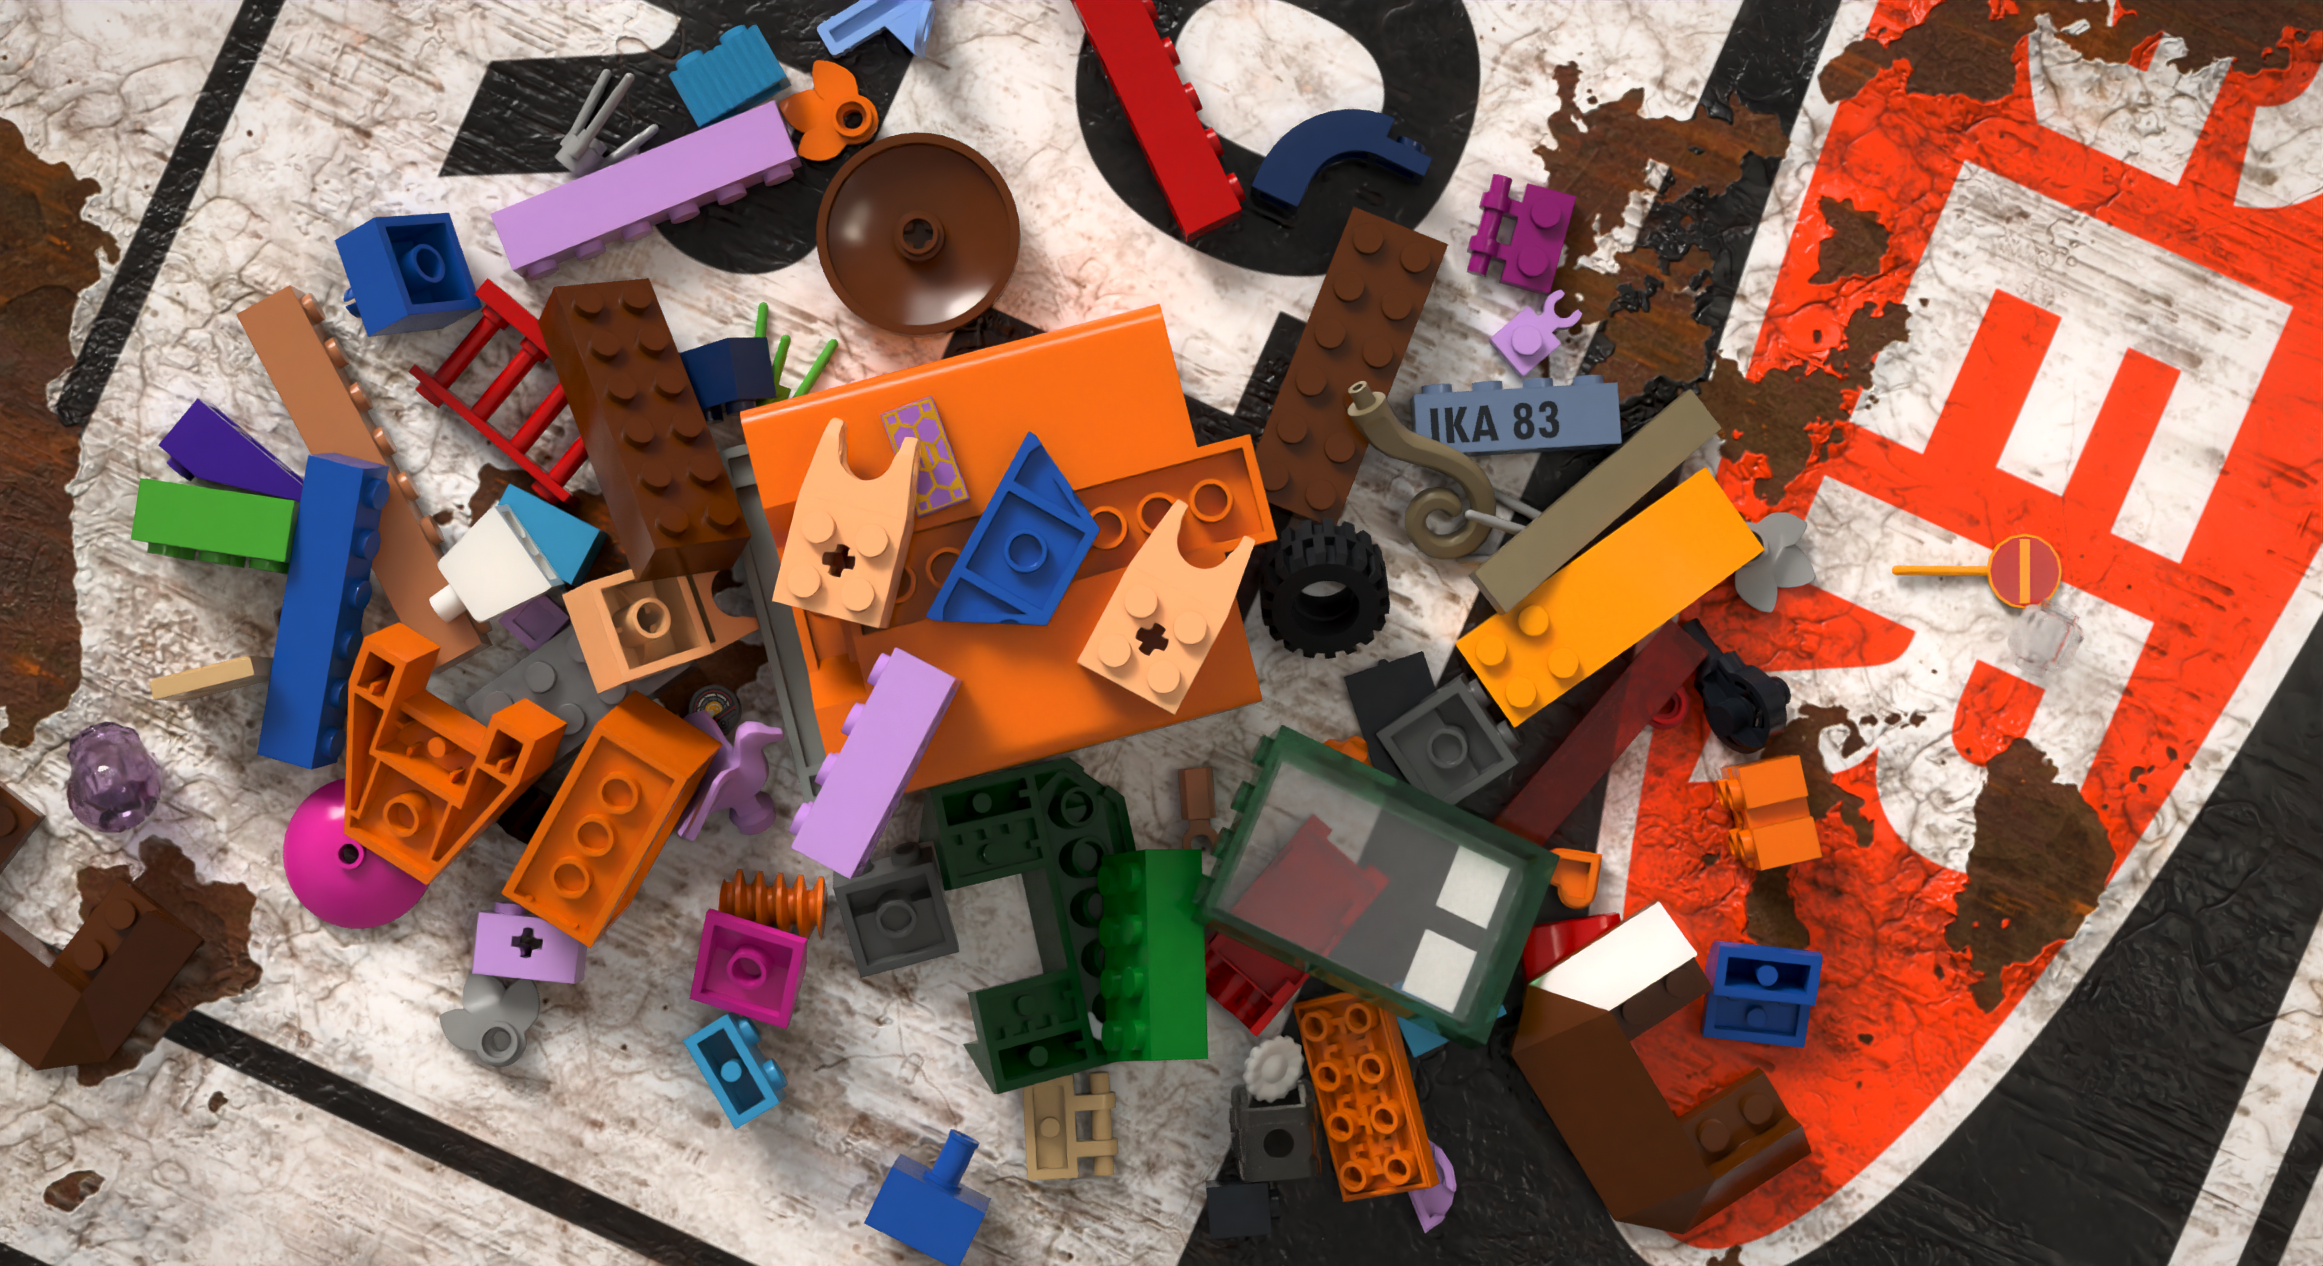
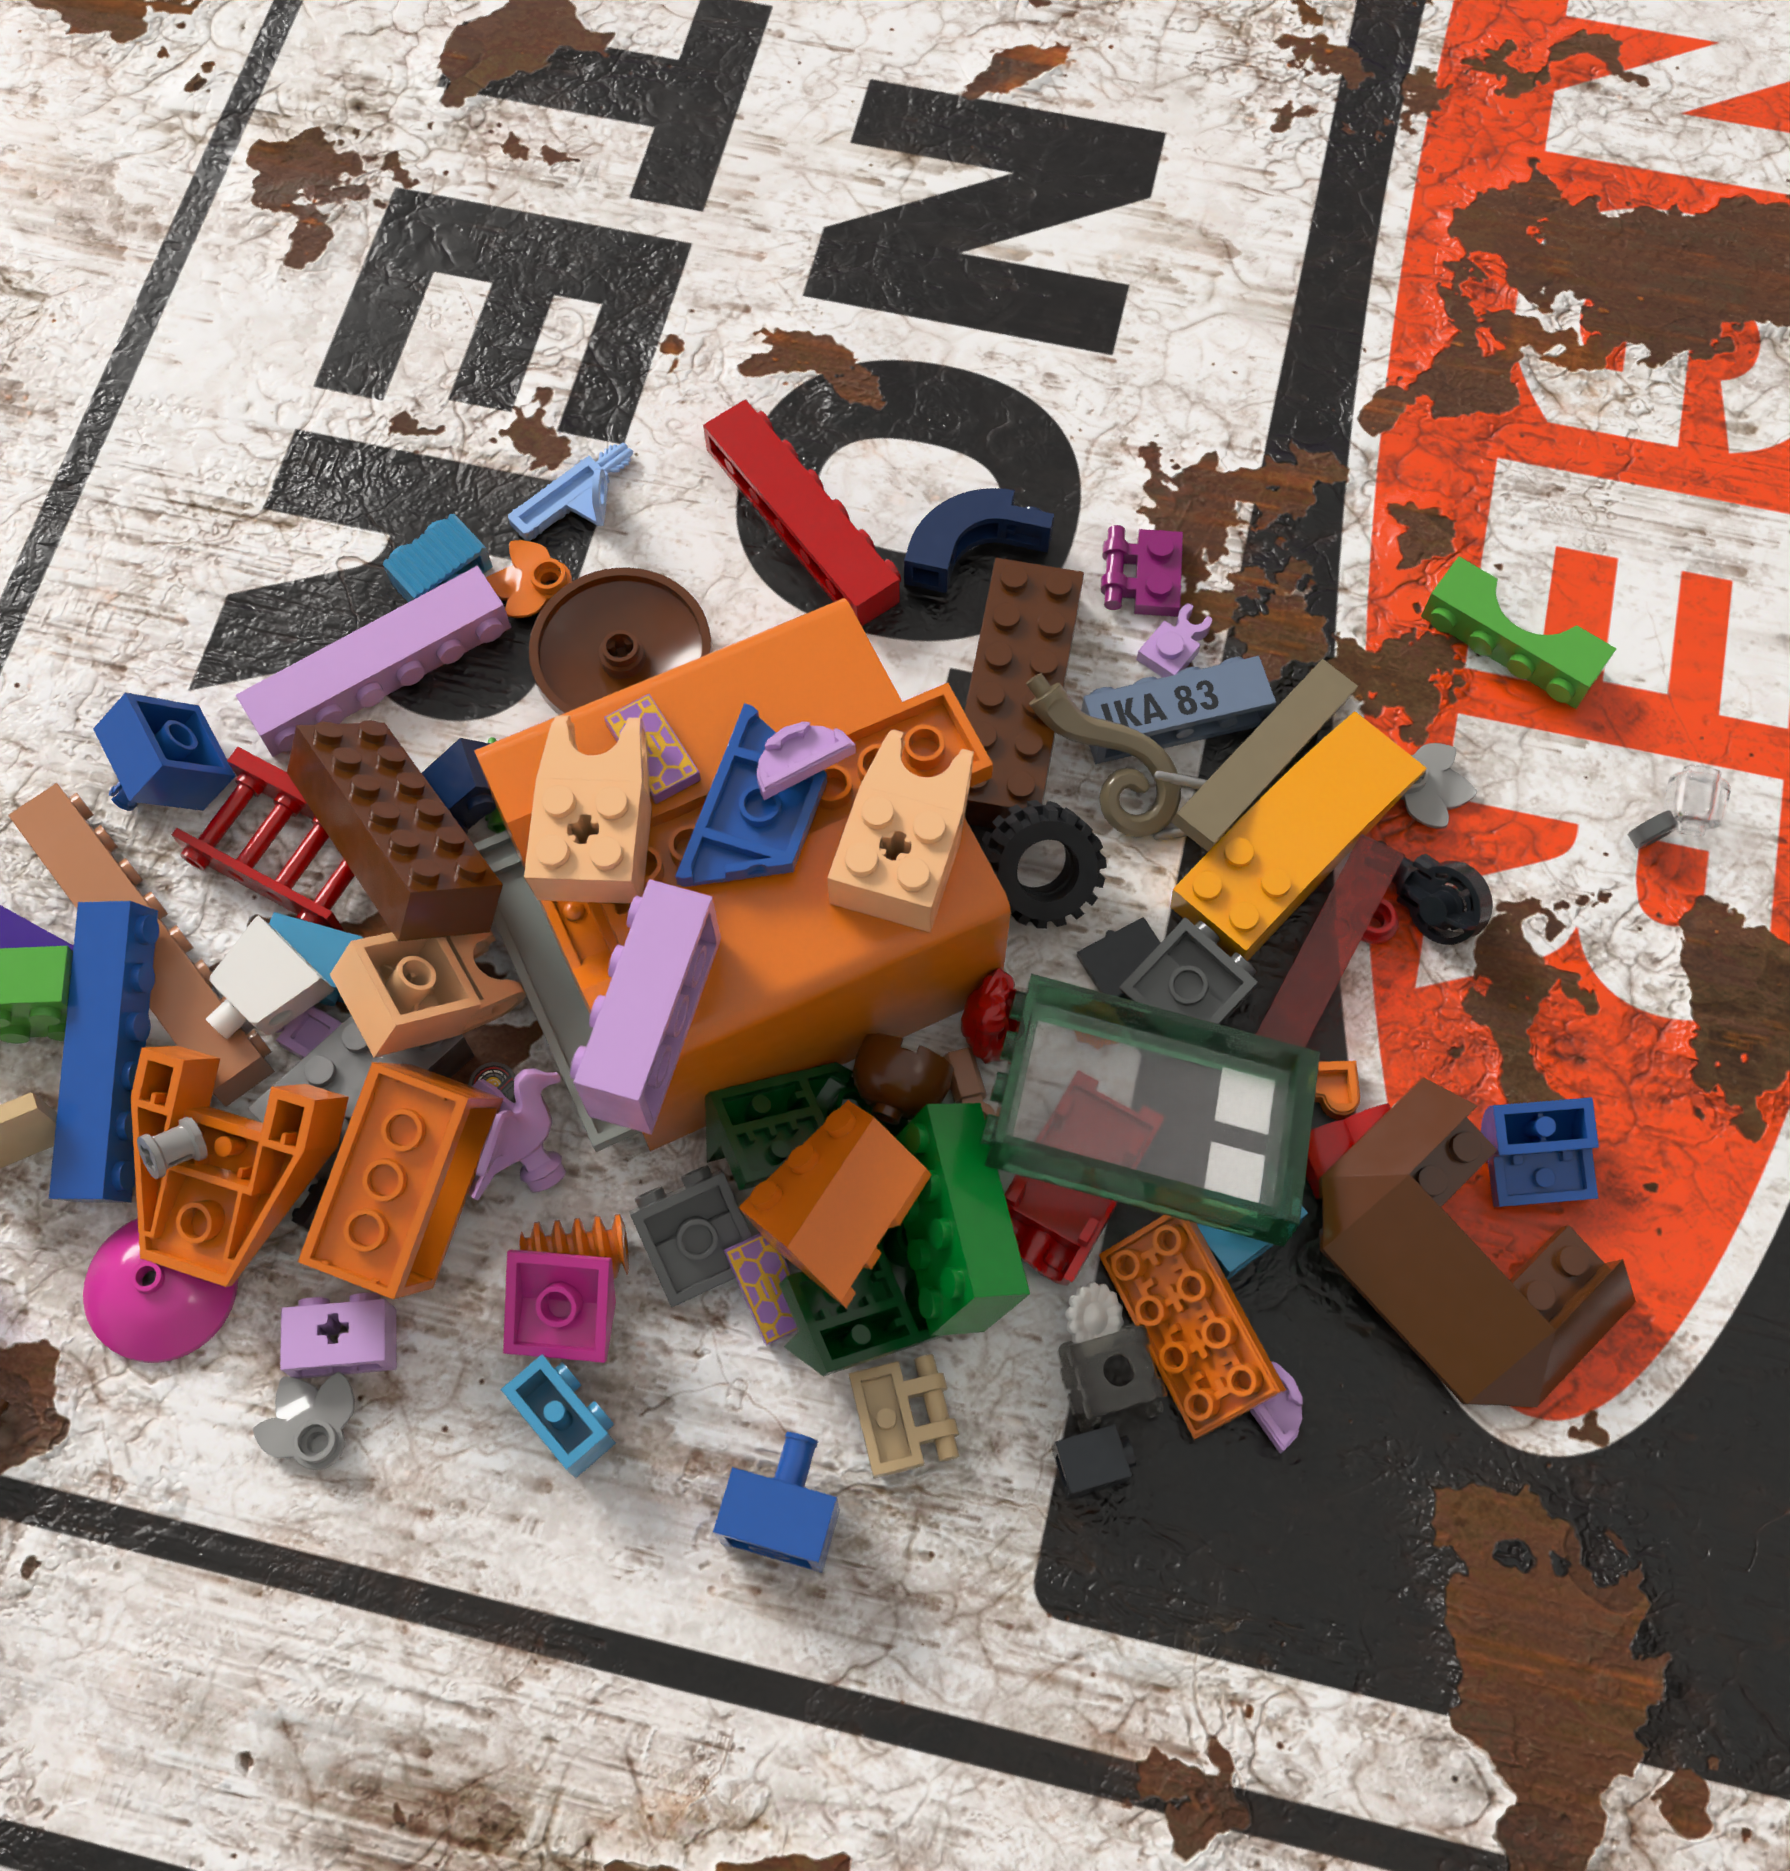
camera: 10 degrees left, 20 degrees down
light grey plant [555,69,659,178] -> none
orange brick [1716,755,1822,871] -> none
piece [1892,534,2062,609] -> none
none -> light grey bush [137,1117,208,1179]
none -> medium lavender tile [723,1233,798,1345]
none -> orange wedge [738,1100,931,1308]
none -> lavender plate [757,722,856,800]
none -> reddish brown cylinder [853,1033,954,1125]
none -> red hair [960,968,1026,1064]
none -> bright green arch [1421,556,1616,709]
none -> dark grey tile [1627,810,1679,849]

